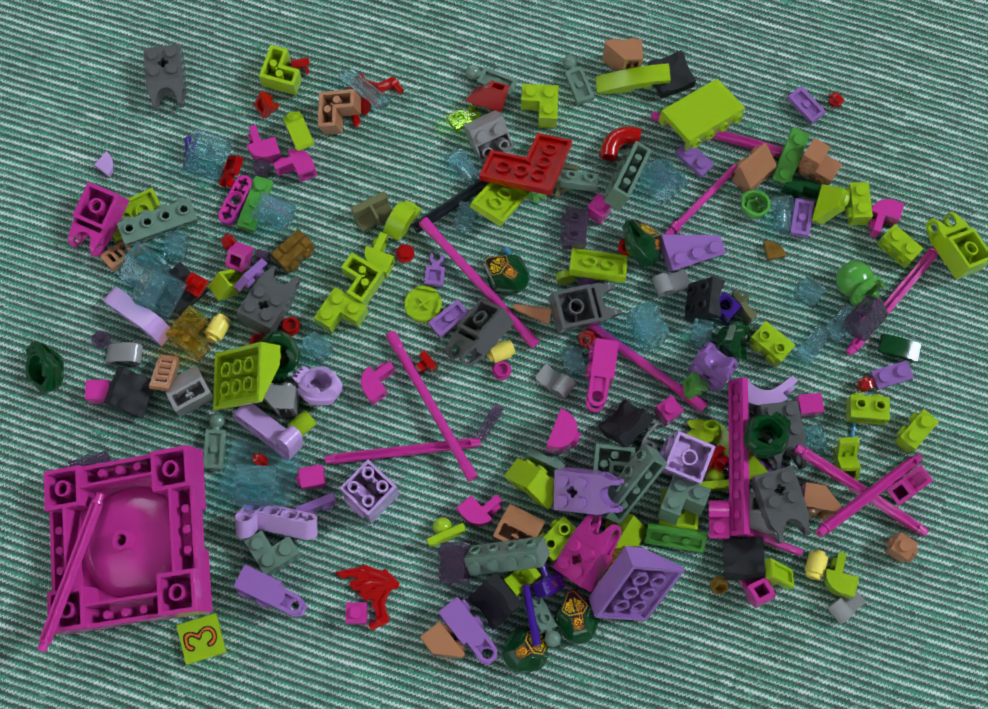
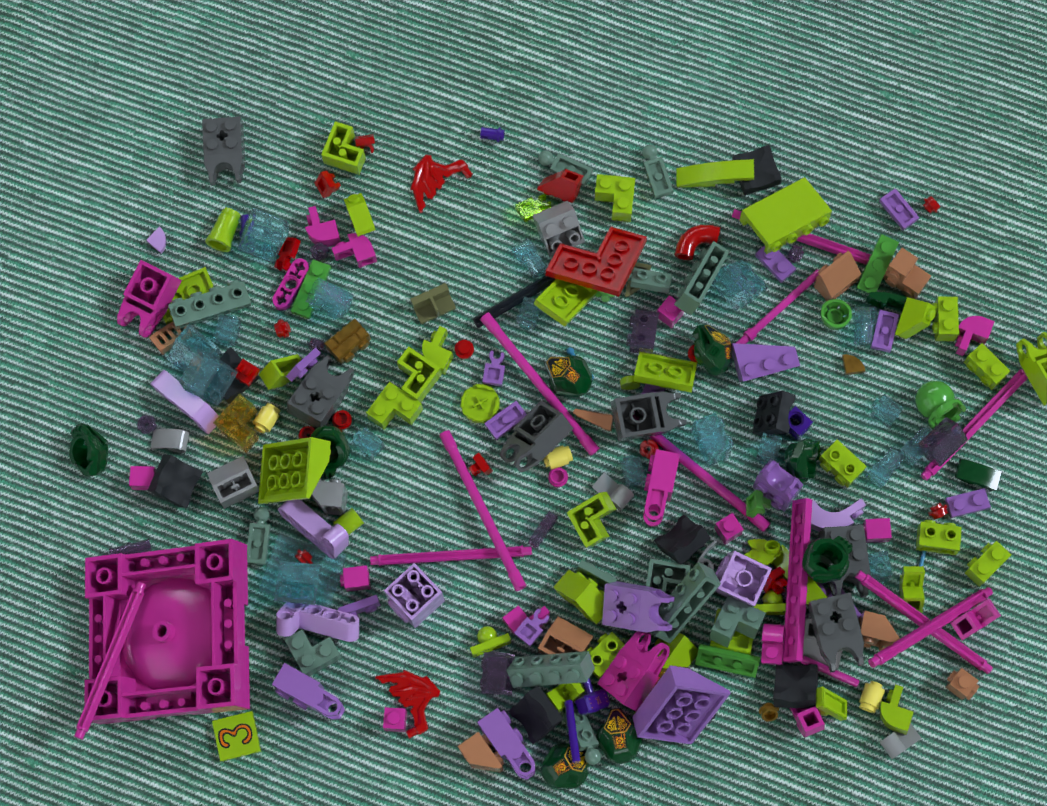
camera: 10 degrees right, 0 degrees up
nougat slope [149,354,179,391] -> none
dark pink brick [225,241,254,272] -> none
lavender helmet [291,366,342,405] -> none
nougat brick [318,89,361,135] -> none
clear light blue plate [338,68,391,109] -> none
dark pink brick [361,361,395,406] -> none
lime brick [383,200,422,241] -> none
dark pink brick [545,409,581,456] -> none
nougat slope [602,38,643,71] -> none
light grey panel [651,269,690,297] -> none
olive slope [732,290,757,324] -> none
none -> lime plant [205,207,240,252]
none -> dark purple pin [480,127,505,143]
none -> medium lavender plate [514,608,549,647]
none -> lime brick [566,492,616,548]
none -> clear purple plate [787,244,804,263]

